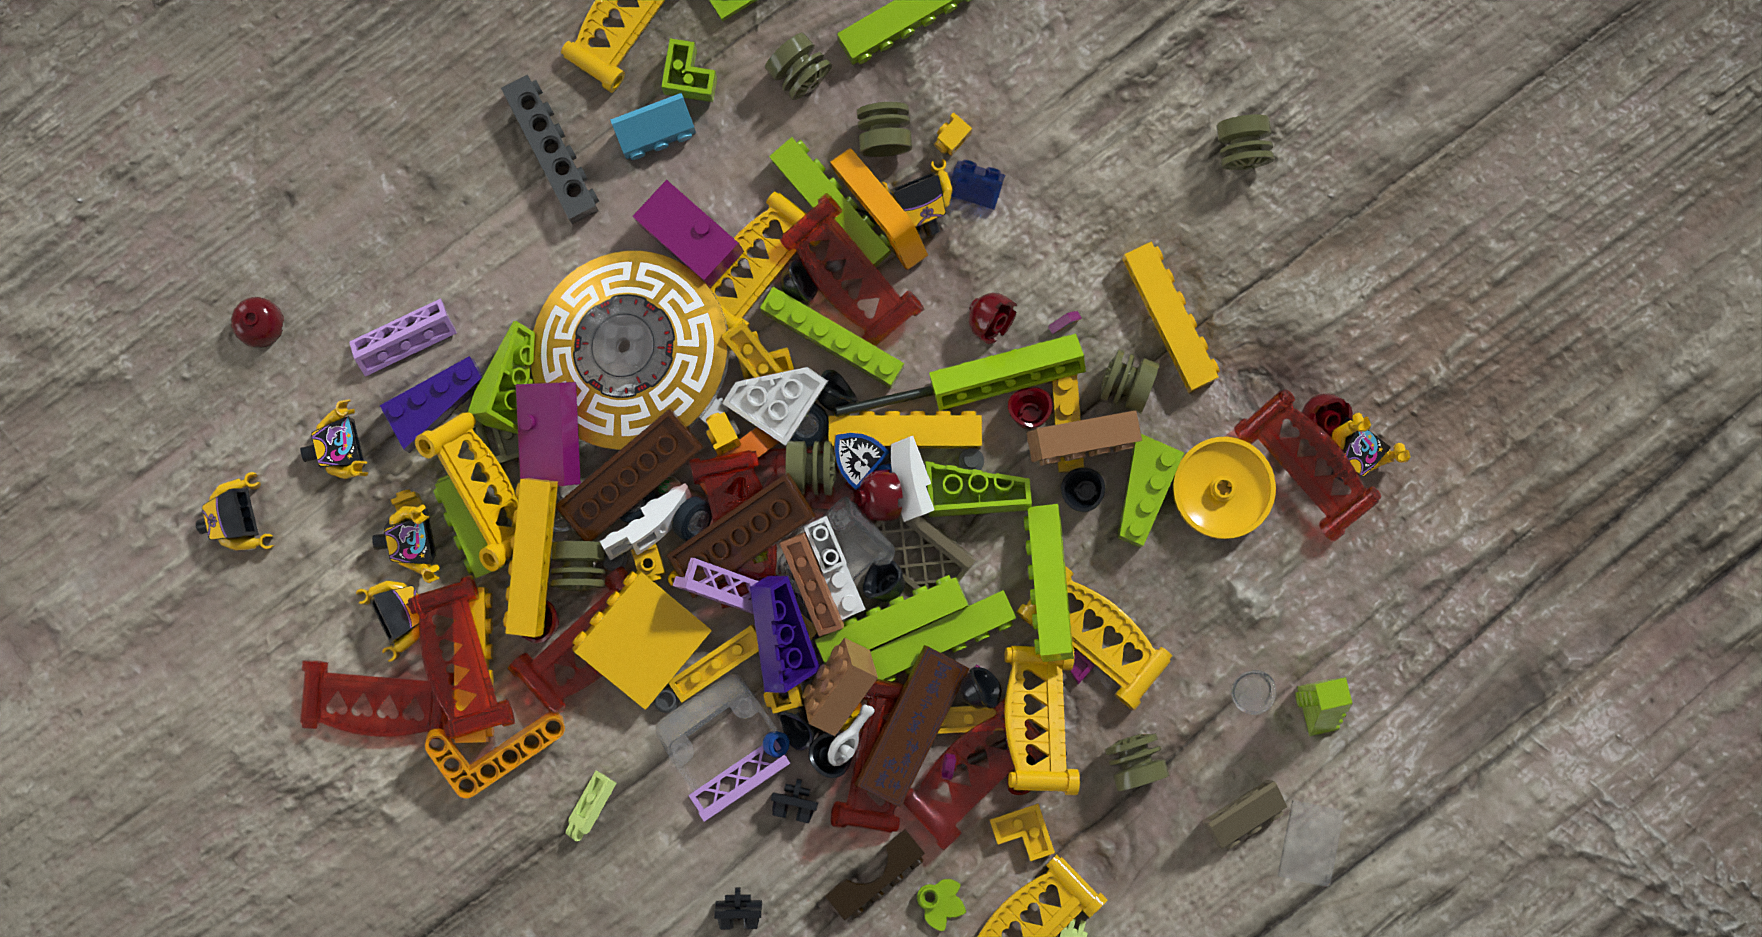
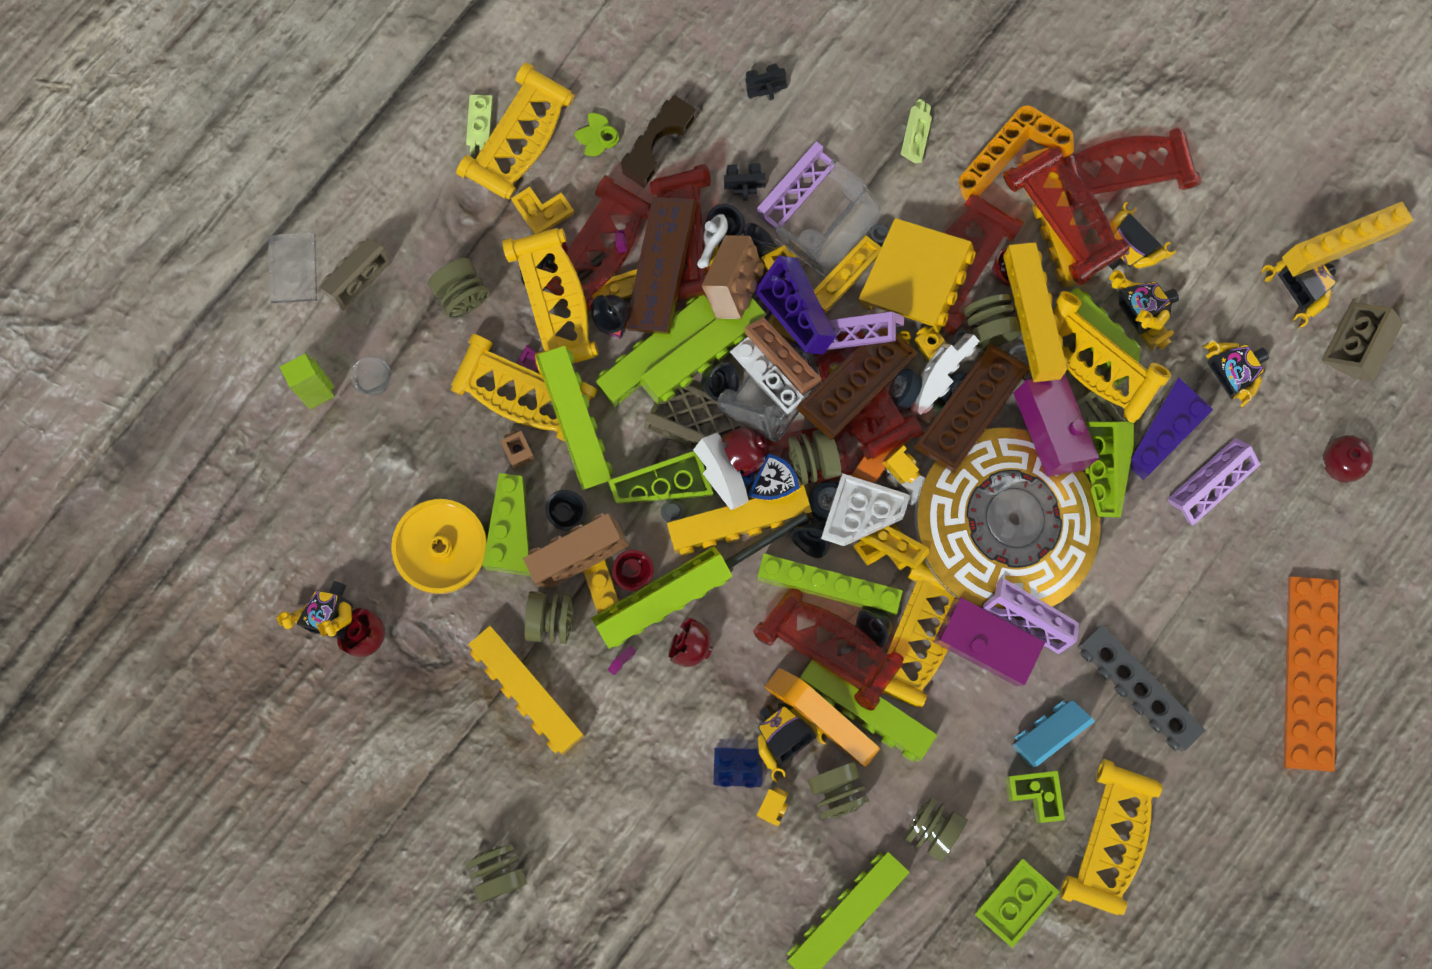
camera: 165 degrees right, 5 degrees down
blue piece [762,731,789,758] -> none
clear red piece [1234,389,1381,541] -> none
none -> medium nougat brick [500,431,535,470]
none -> lavender fence [983,578,1079,654]
none -> yellow brick [1282,201,1414,277]
none -> orange plate [1283,576,1338,772]
none -> dark tan slope [1322,302,1404,382]

